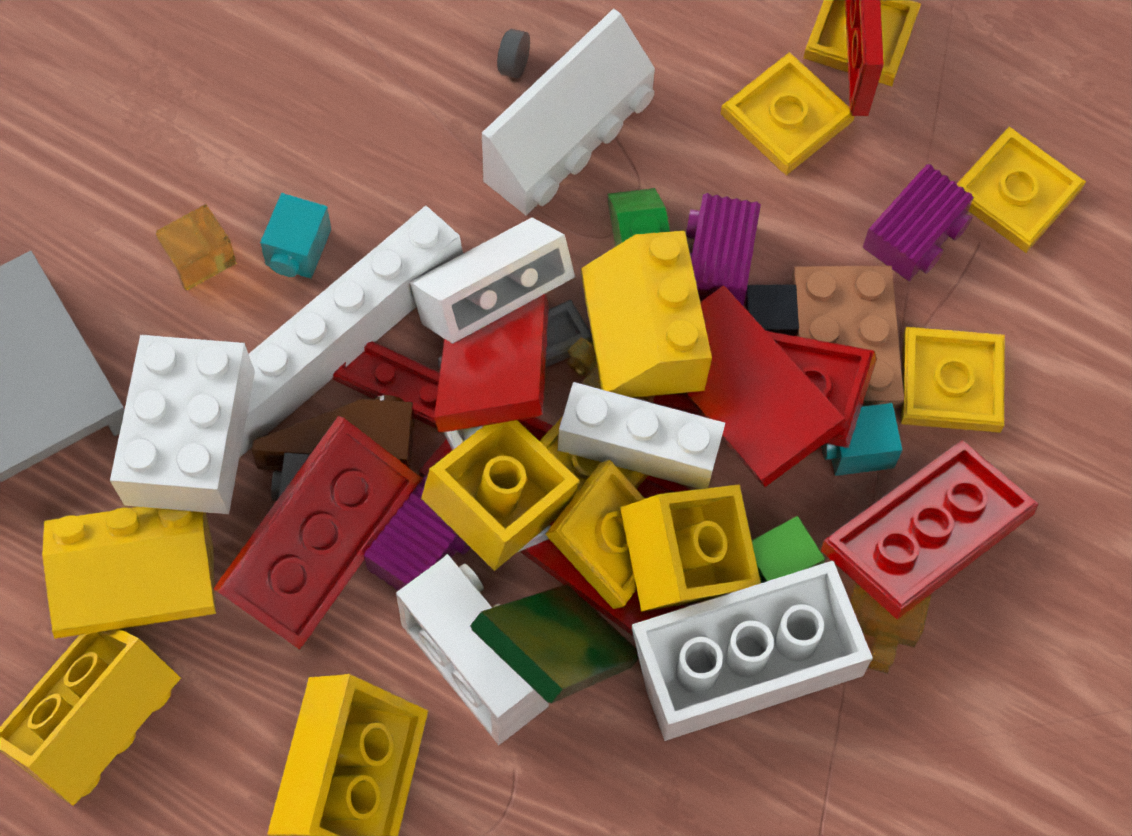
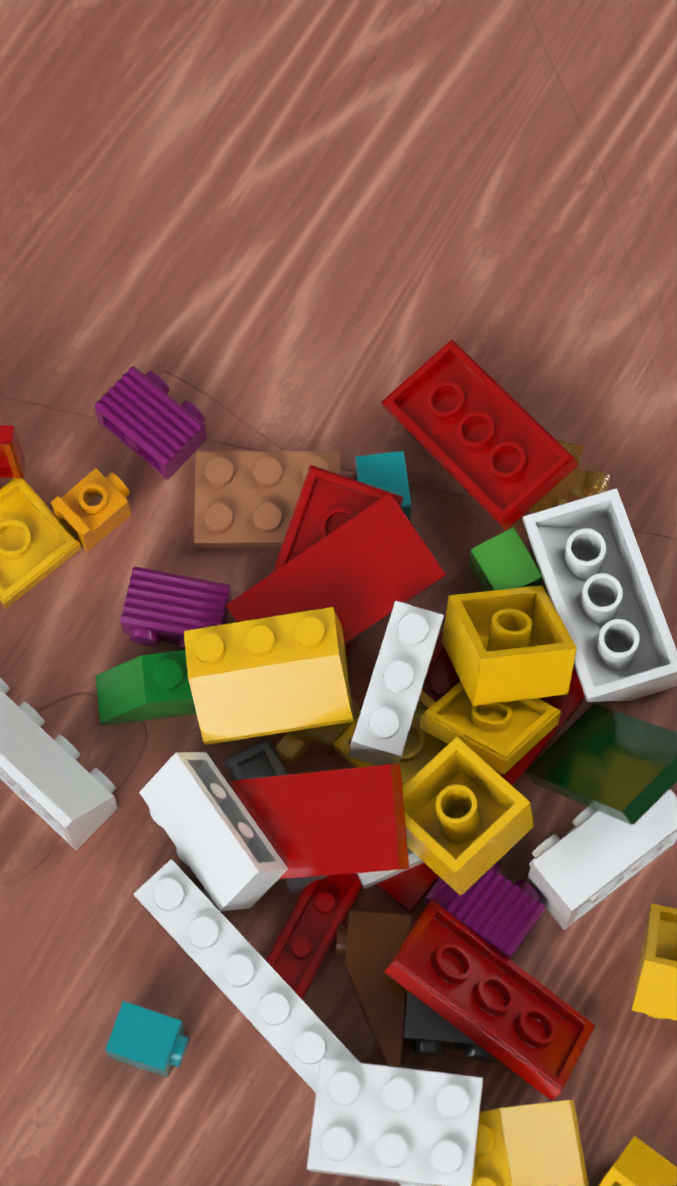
camera: 85 degrees left, 5 degrees up
clear yellow panel [156,204,237,290] -> none
black tile [746,285,799,336] -> none
yellow tile [901,327,1005,433] -> none
yellow tile [957,127,1086,253] -> none
none -> light orange brick [51,468,131,552]

